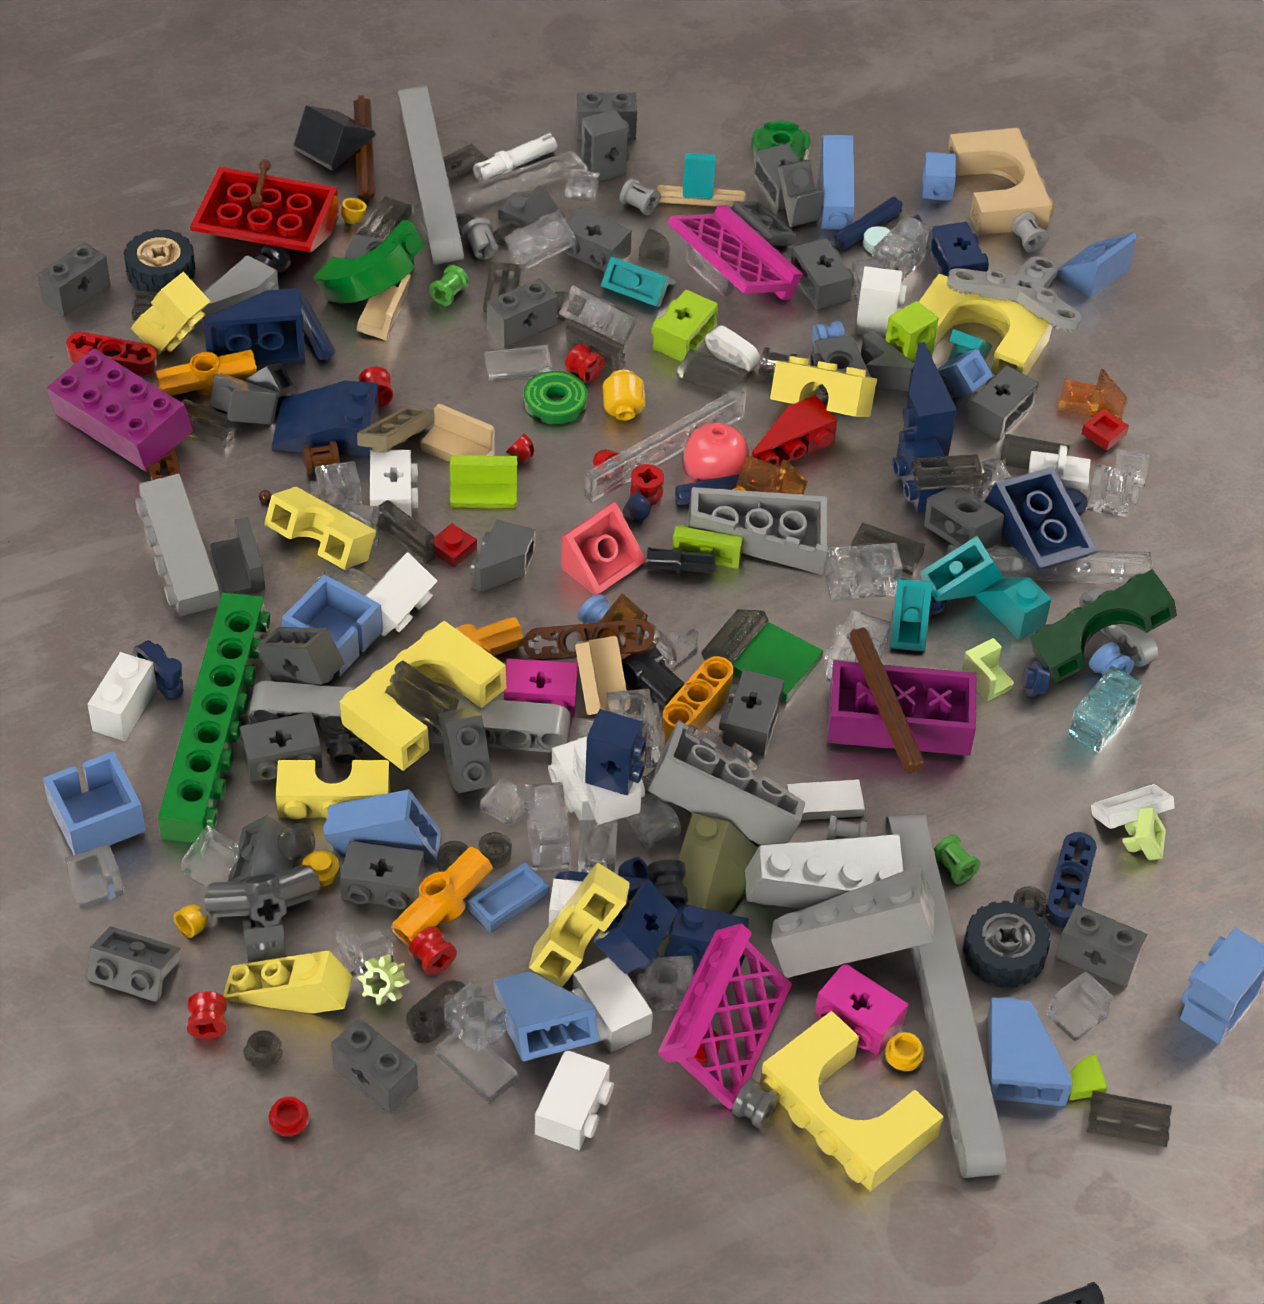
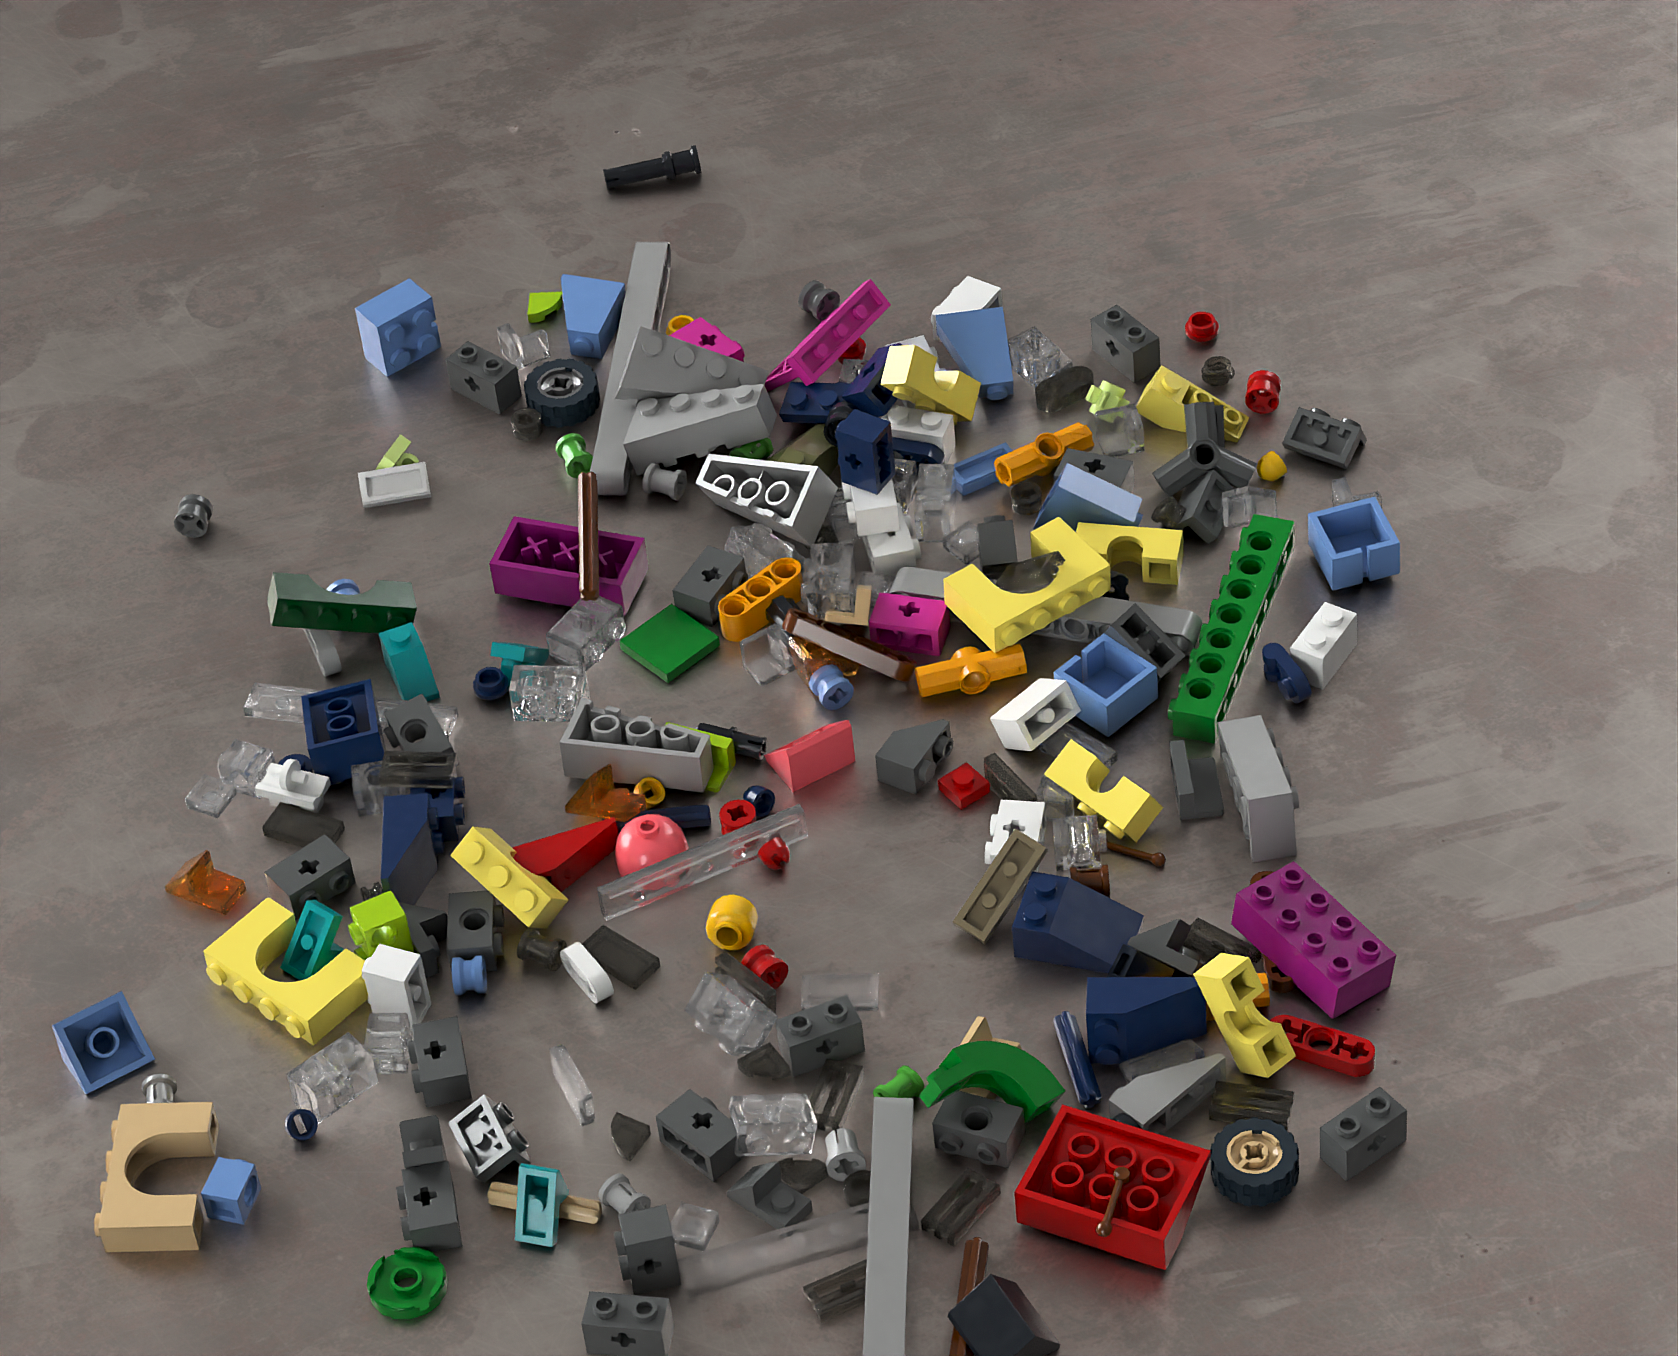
camera: 160 degrees left, 5 degrees down
dark grey brick [239,712,322,782] -> none
yellow plate [302,850,340,887] -> none
yellow hinge [341,198,366,225] -> none
red wheel [358,366,393,407] -> none
red wheel [408,926,457,975] -> none
tan panel [421,403,495,463] -> none
lime panel [450,455,517,508] -> none
white pin [473,133,557,182] -> none
clear smoke bush [478,832,512,869] -> none
red hinge [506,433,535,462] -> none
green tile [524,371,588,424] -> none
teal panel [600,257,676,307] -> none
lime brick [651,290,719,363] -> none
dark pink fence [667,205,803,300] -> none
clear smoke tile [701,609,769,664] -> none
light yellow arch [760,1011,943,1192] -> none
white tile [787,780,865,820] -> none
medium blue slope [817,135,854,230] -> none
dark blue axle [833,197,903,251] -> none
clear smoke tile [849,522,925,575] -> none
light aqua tile [863,226,895,255] -> none
teal slope [919,536,1003,602] -> none
dark blue brick [928,221,989,277] -> none
medium blue brick [938,349,993,398] -> none
light grey piece [947,256,1082,332] -> none
yellowish green panel [961,638,1014,702] -> none
dark blue plate [1022,662,1050,697] -> none
dark blue beam [1045,832,1097,928] -> none
clear light blue brick [1068,666,1142,753] -> none
red plate [1081,409,1129,450] -> none
clear smoke tile [1087,1091,1172,1147] -> none

